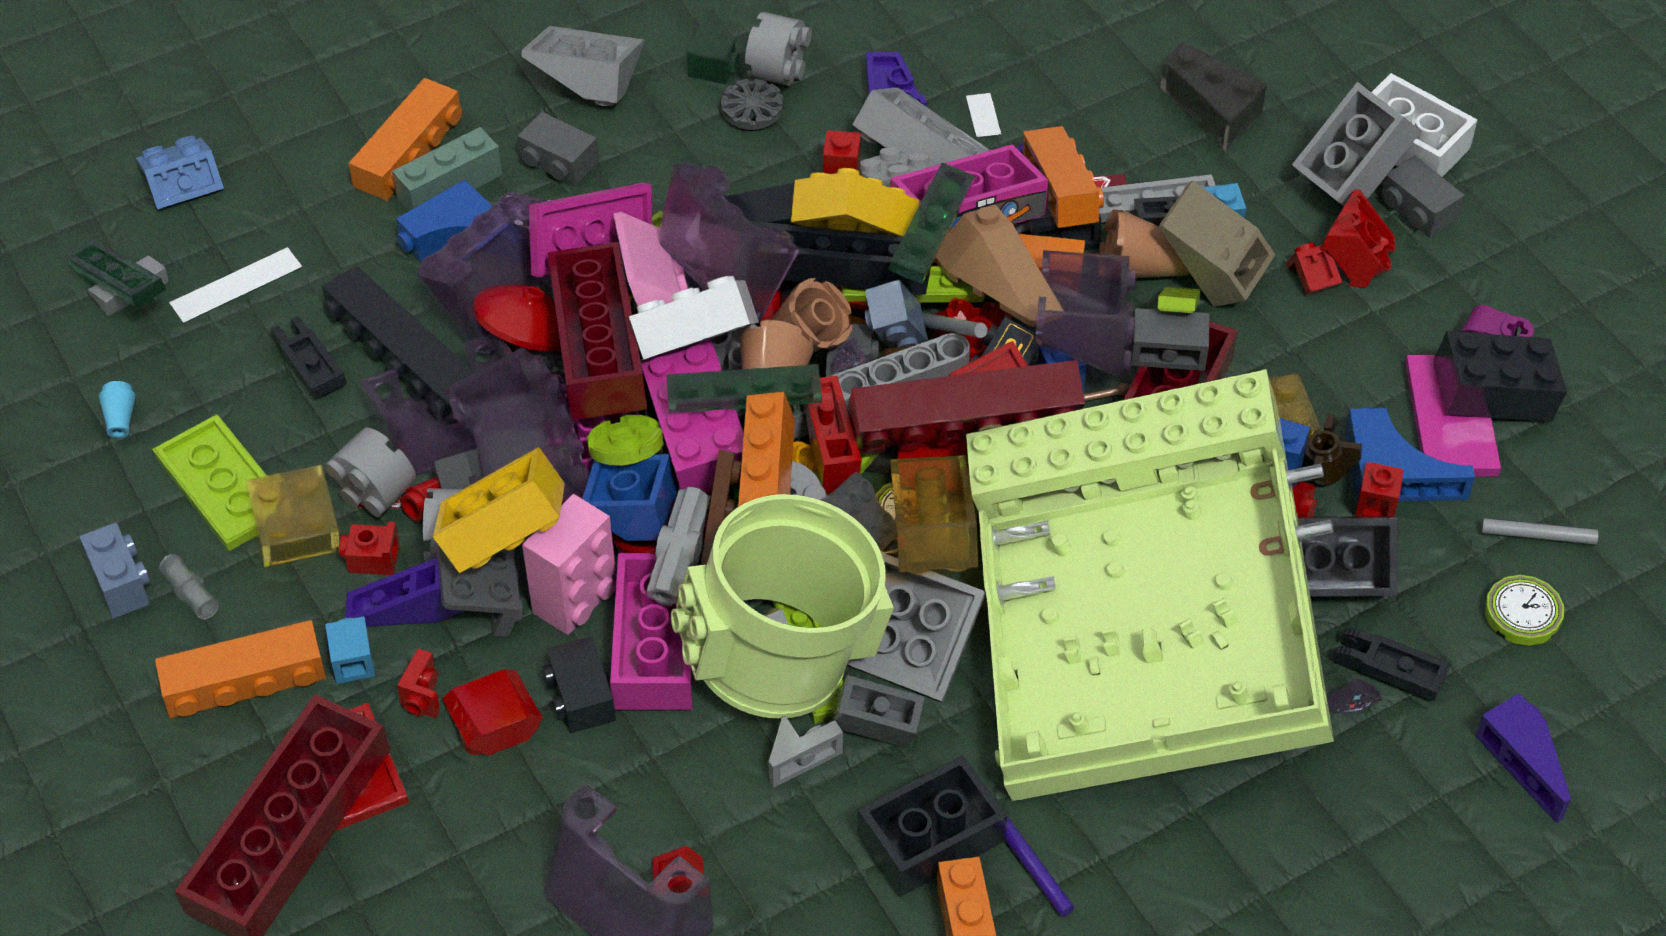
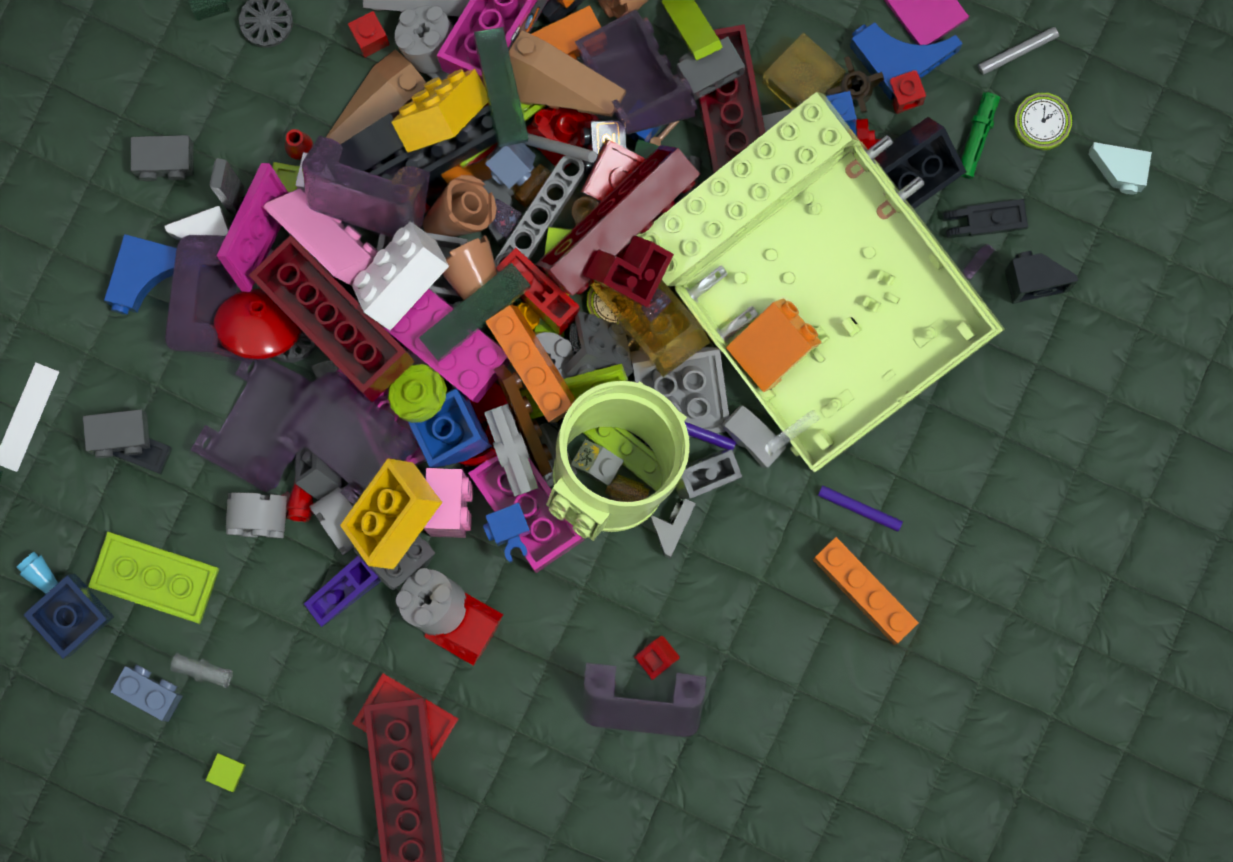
camera: 30 degrees left, 30 degrees up
orange brick [155,620,326,718] -> none
clear yellow brick [246,465,339,567] -> none
black brick [322,265,490,429] -> none
dark azure brick [325,617,376,684] -> none
red brick [339,522,400,575] -> none
orange brick [348,78,462,201] -> none
sand green brick [392,127,502,212] -> none
red bracket [397,648,440,718] -> none
light grey slope [521,26,644,106] -> none
black brick [542,636,616,734] -> none
black brick [857,755,1008,897] -> none
dark purple slope [1475,693,1571,823] -> none
none -> dark blue brick [24,573,114,659]
none -> dark grey brick [83,409,150,458]
none -> lime tile [206,753,246,792]
none -> dark grey tile [209,158,245,214]
none -> light grey brick [396,568,466,636]
none -> blue brick [483,503,531,563]
none -> dark red brick [585,235,674,307]
none -> tile [642,288,671,322]
none -> dark purple bar [685,422,736,450]
none -> light grey slope [721,405,786,468]
none -> orange panel [726,298,822,392]
none -> clear tile [764,410,820,457]
none -> green pin [960,92,1001,179]
none -> black slope [1005,251,1078,304]
none -> light aqua slope [1088,142,1152,195]

